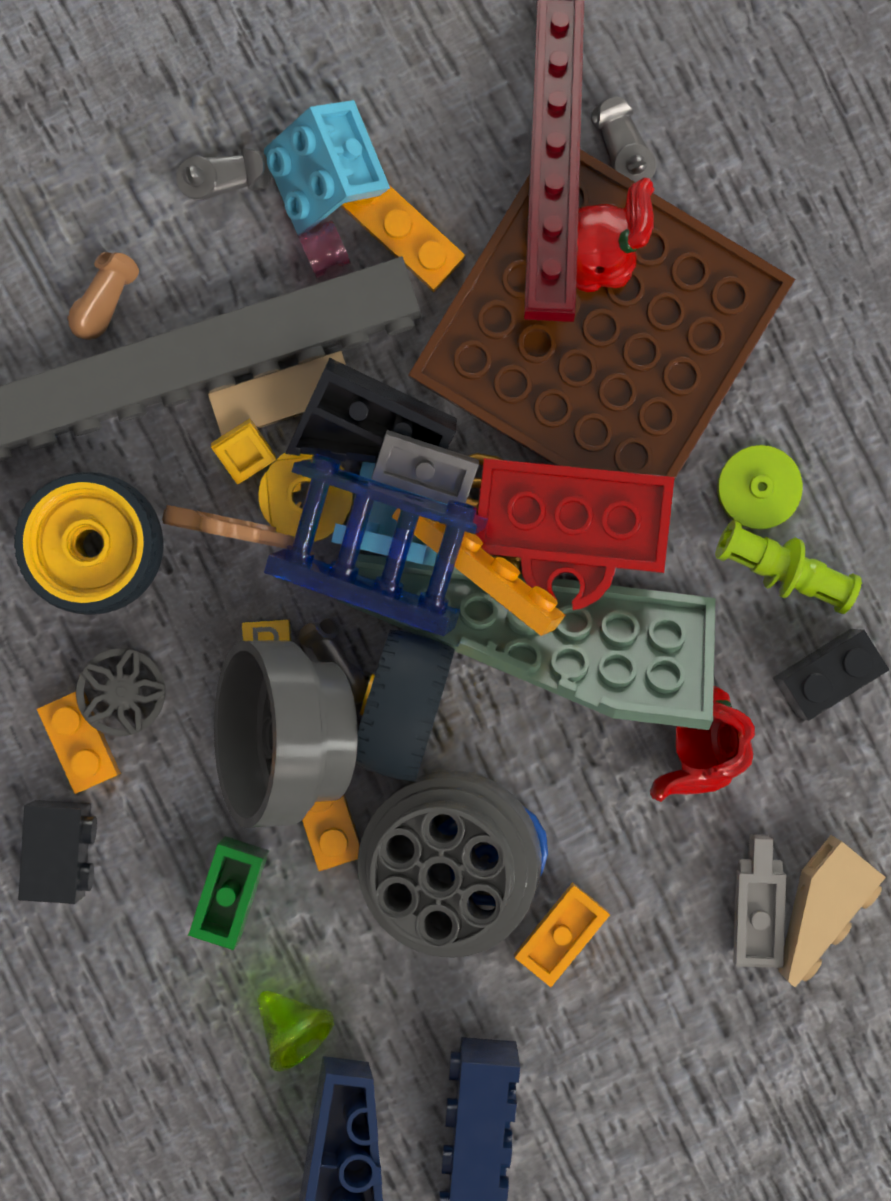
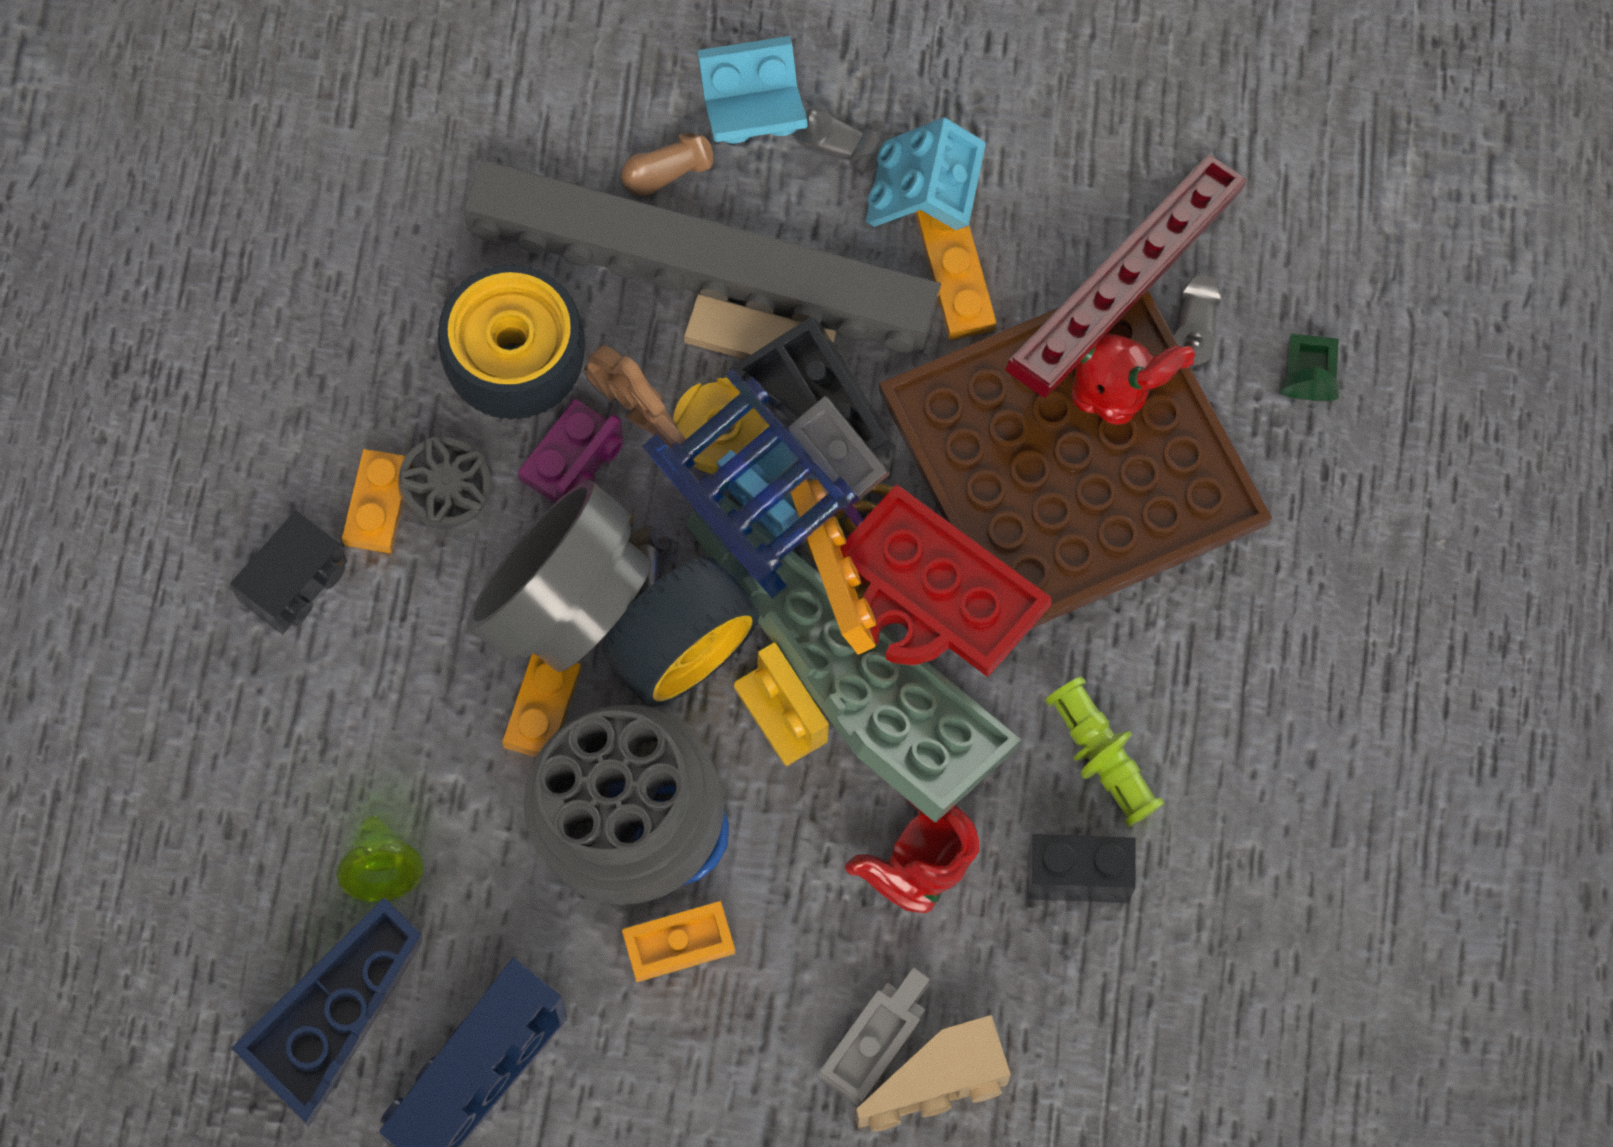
camera: 35 degrees right, 20 degrees down
green brick [188,836,269,950] -> none
yellow tile [211,418,276,485] -> none
clear pink wheel [298,220,351,278] -> none
lime piece [717,445,803,529] -> none
none -> magenta bracket [517,399,624,503]
none -> medium azure bracket [697,36,808,143]
none -> yellow bracket [734,642,829,766]
none -> dark green tile [1280,334,1339,401]

